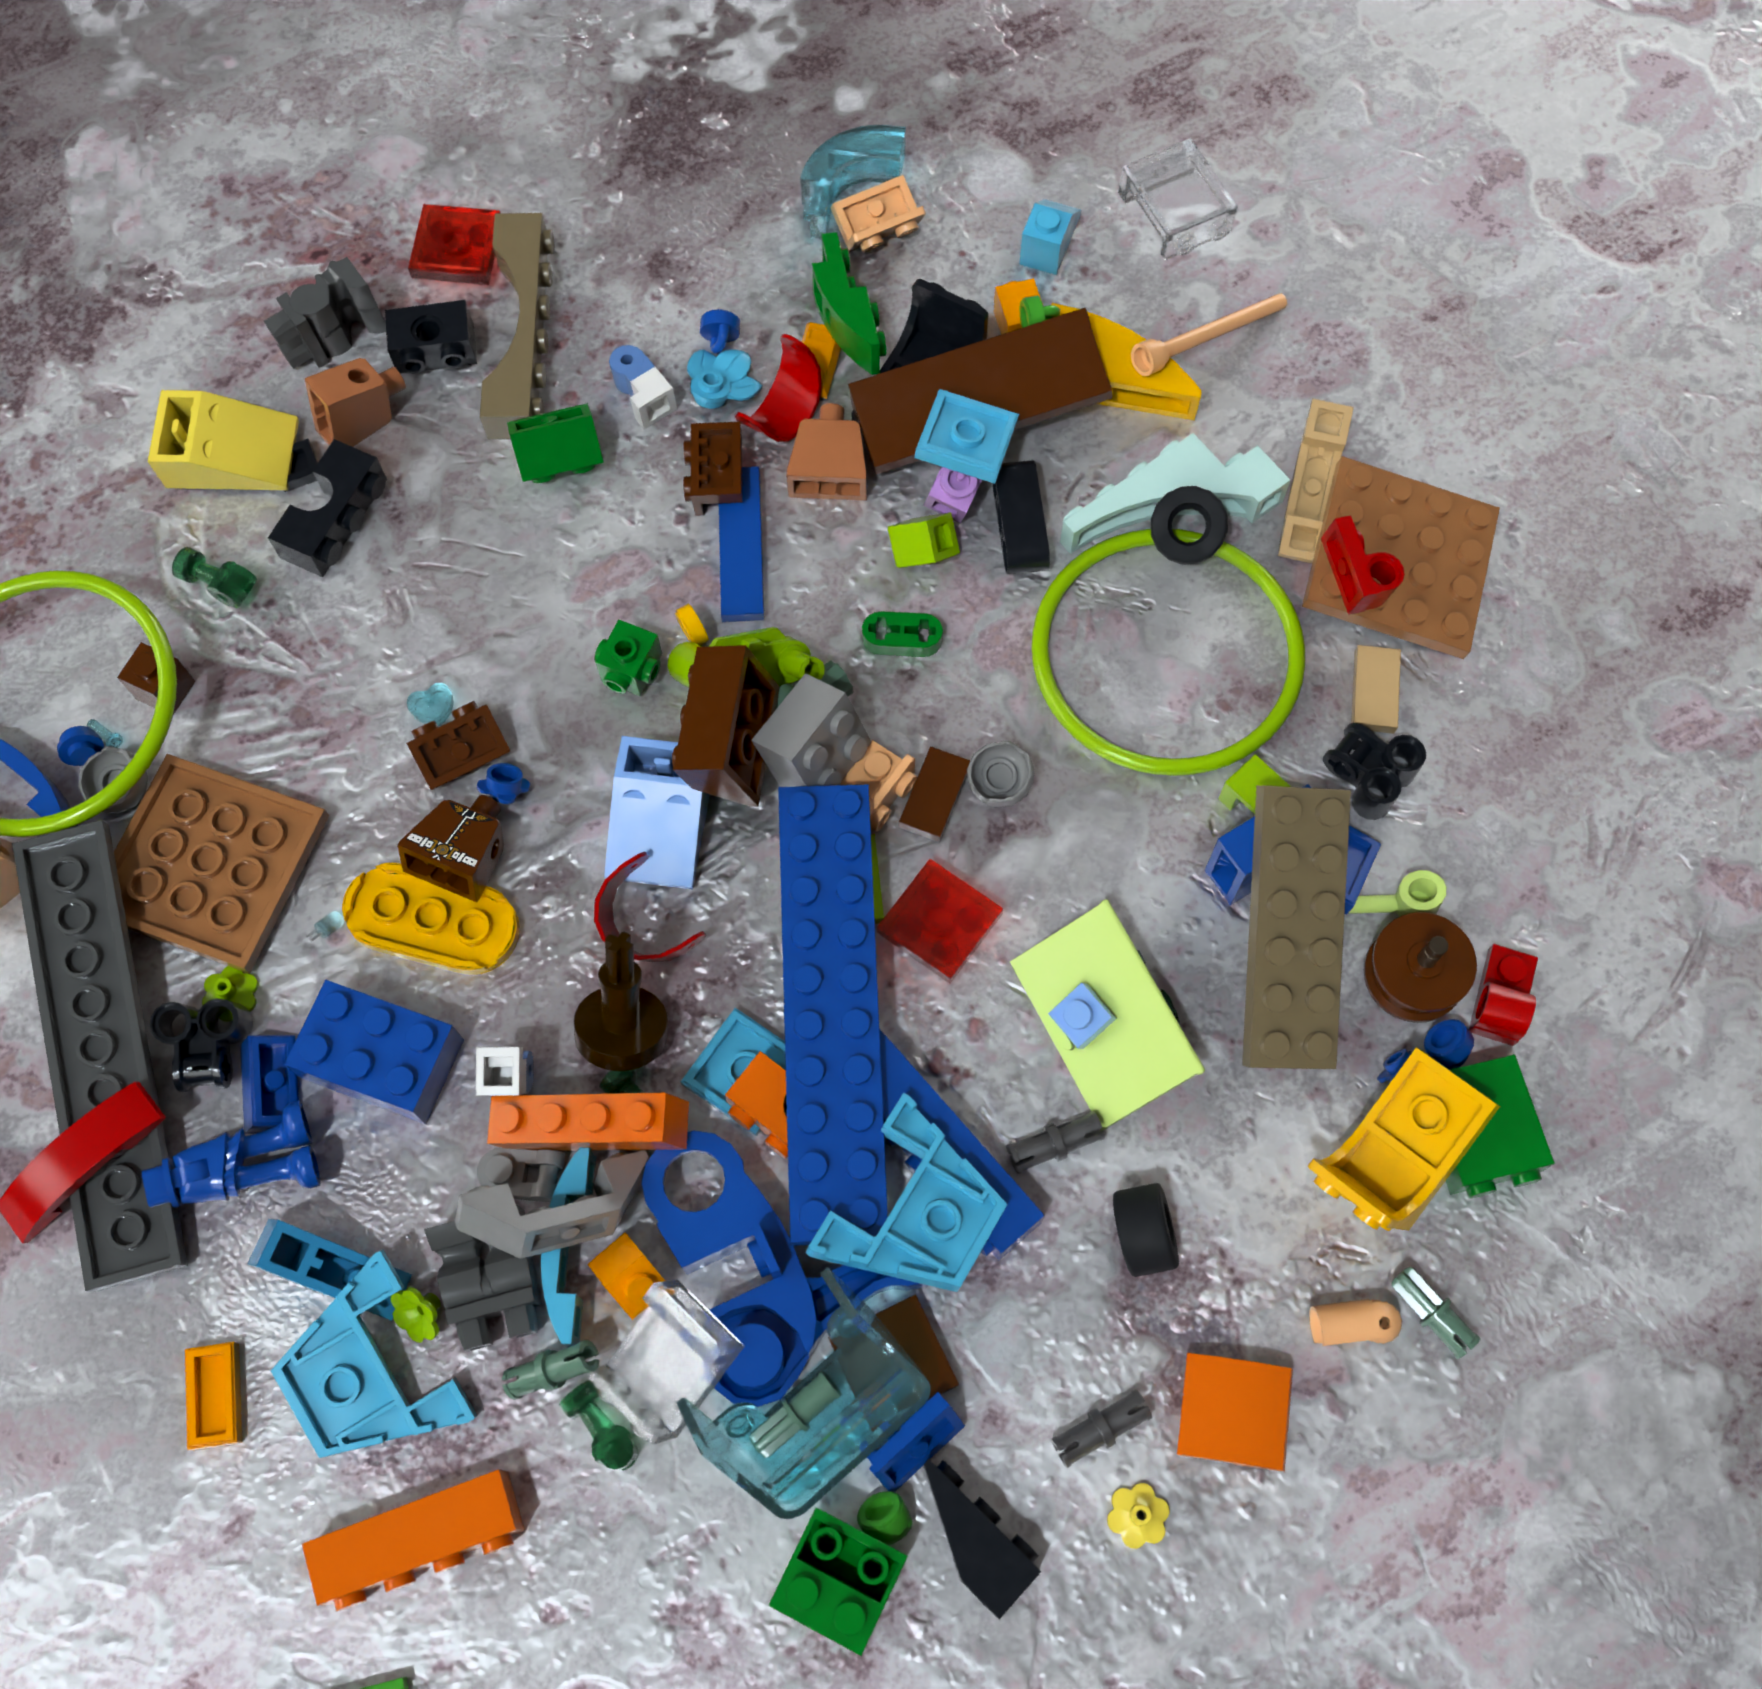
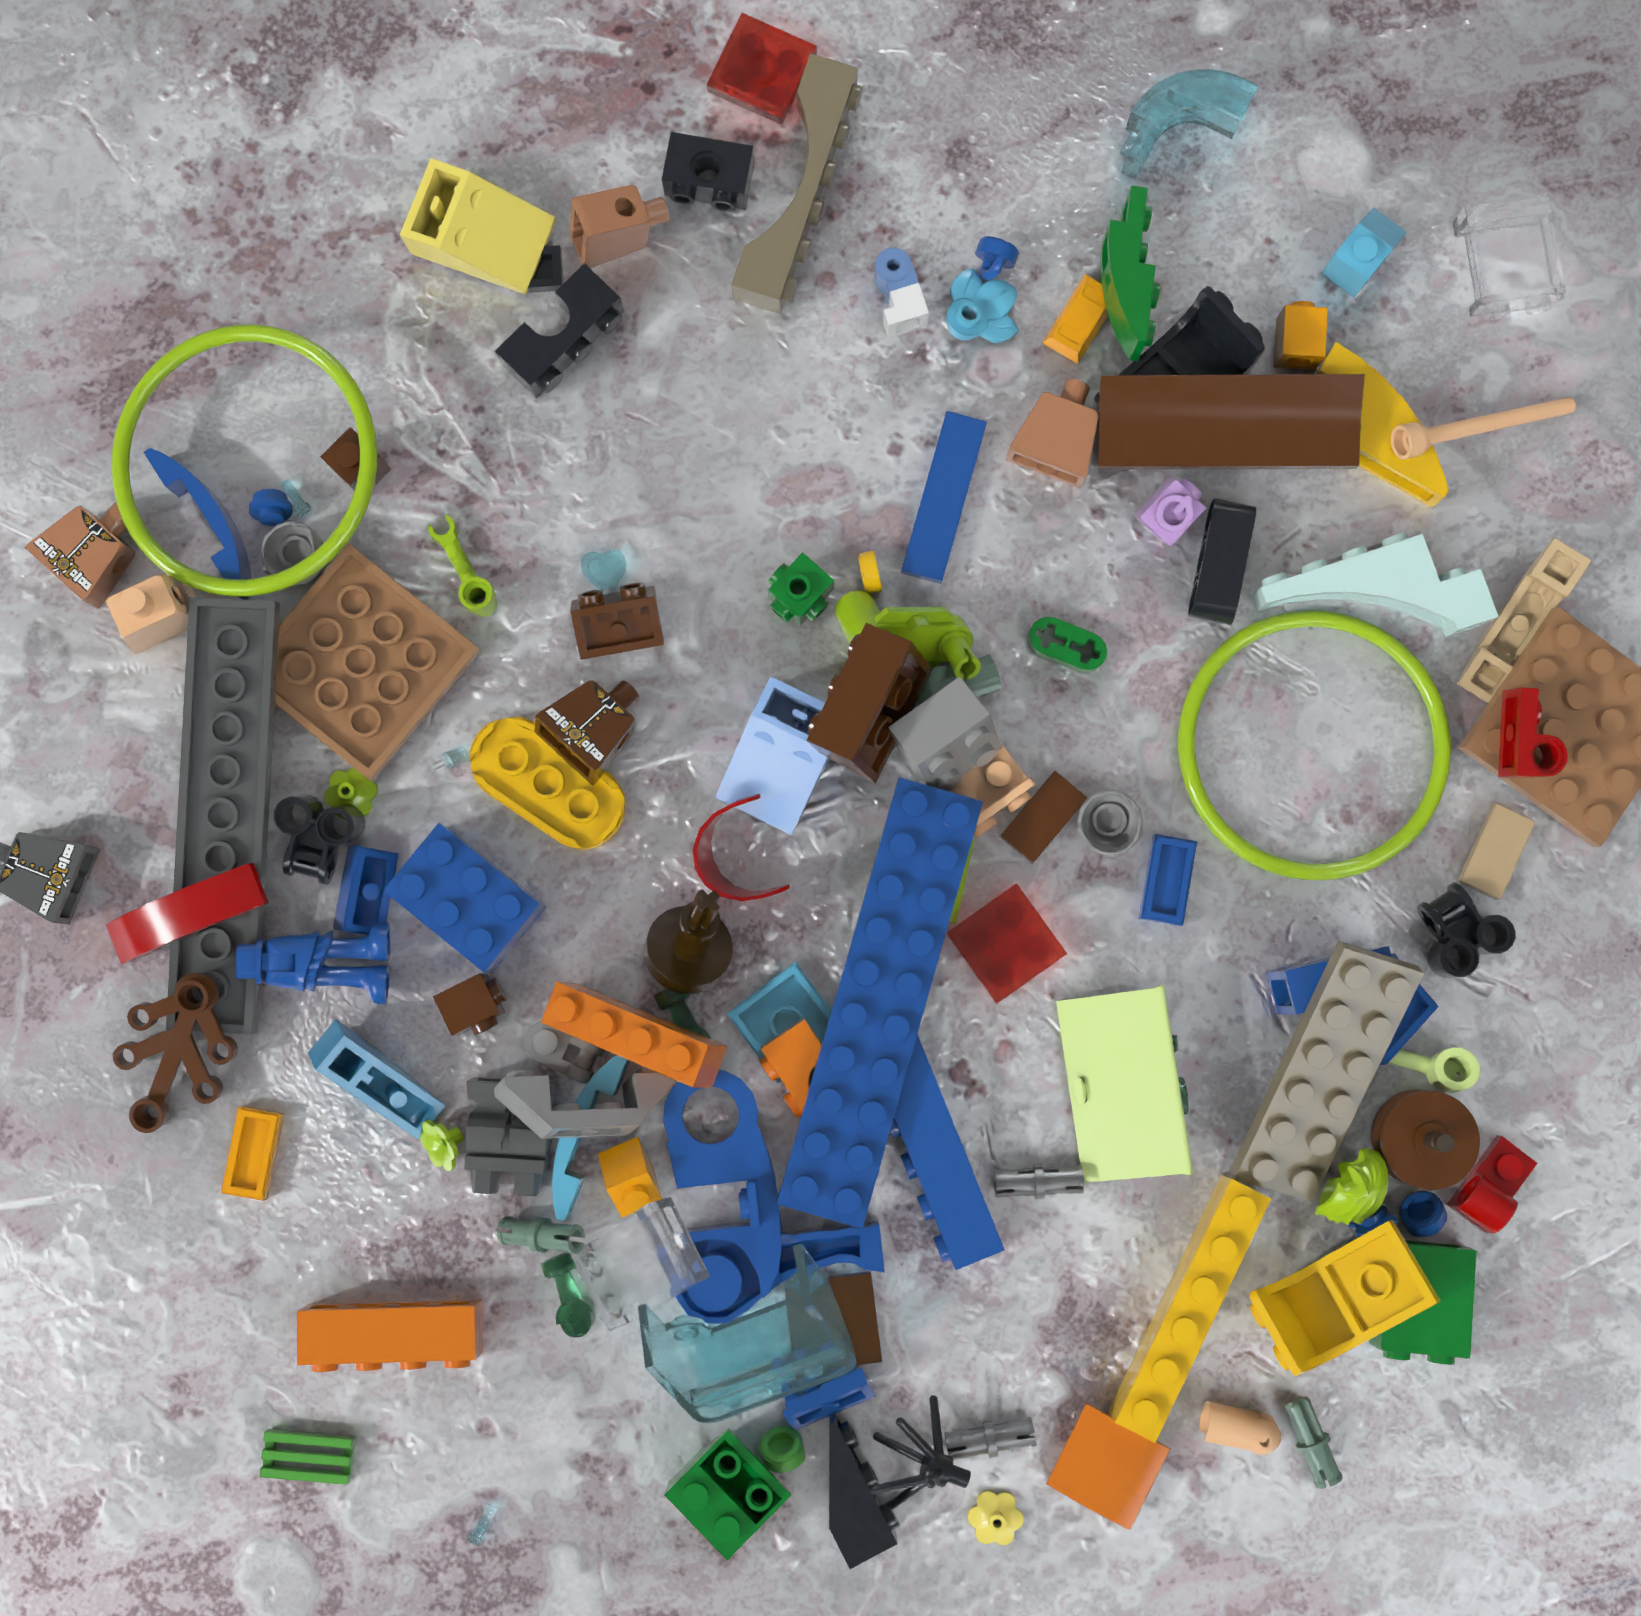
camera: 20 degrees right, 15 degrees up
clear green leg [172,547,257,608] -> none
dark grey hips [264,257,386,369] -> none
medium azure wing [271,1249,477,1458] -> none
white leg [476,1046,534,1096] -> none
blue plate [477,763,530,804] -> none
green brick [507,403,604,483] -> none
reddish brown bracket [683,421,743,516] -> none
red piece [735,334,822,442] -> none
sand green axle [749,1370,842,1458] -> none
medium azure wing [806,1093,1007,1292] -> none
light nougat bracket [830,175,926,253] -> none
lime panel [887,512,960,568] -> none
medium azure tile [914,389,1019,484] -> none
bright green tile [1019,296,1060,328] -> none
light blue plate [1048,983,1117,1049] -> none
black tyre [1113,1183,1179,1277] -> none
black tyre [1151,486,1228,565] -> none
lime panel [1218,754,1291,814] -> none
none -> reddish brown plant [113,973,238,1133]
none -> lime brick [428,514,497,617]
none -> reddish brown brick [433,973,507,1036]
none -> black plant [870,1395,971,1509]
none -> yellow brick [1108,1174,1271,1443]
none -> blue tile [1138,834,1197,927]
none -> lime hair [1315,1148,1388,1226]

